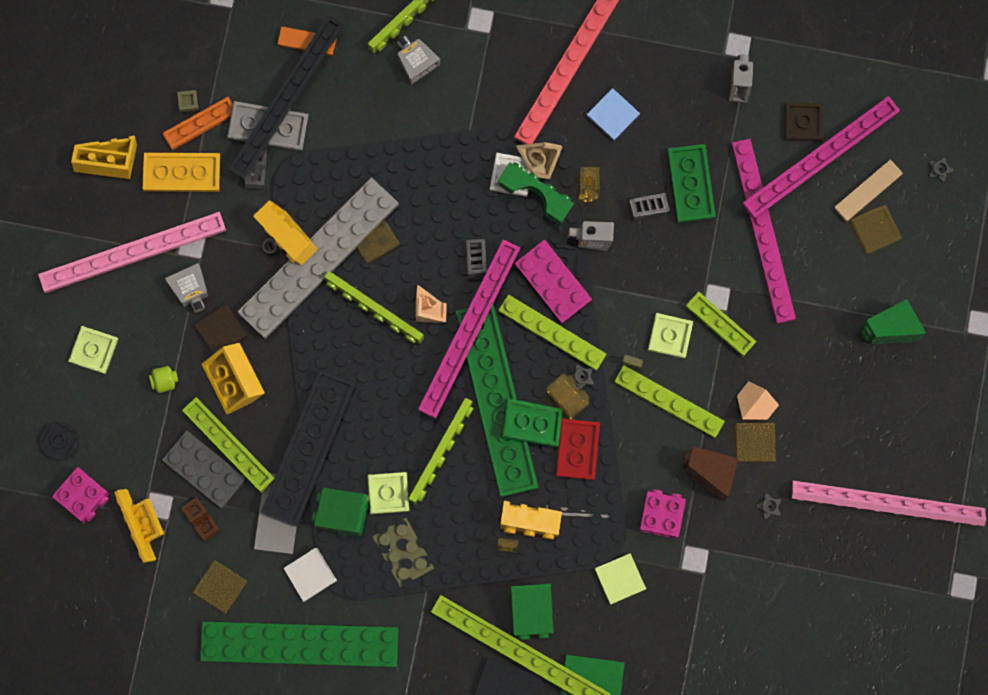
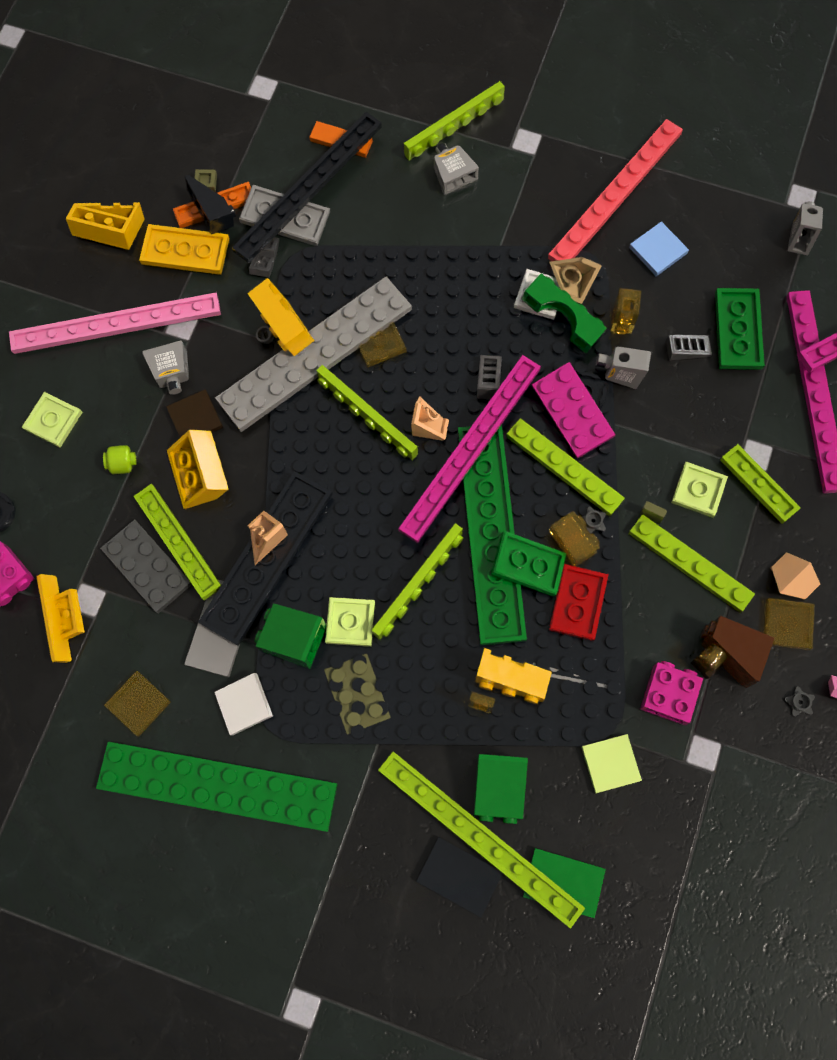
camera: 15 degrees right, 5 degrees down
reddish brown slope [181,497,221,542] -> none
none -> black slope [185,175,236,235]
none -> light nougat slope [247,511,288,565]
none -> clear yellow leg [690,644,727,679]

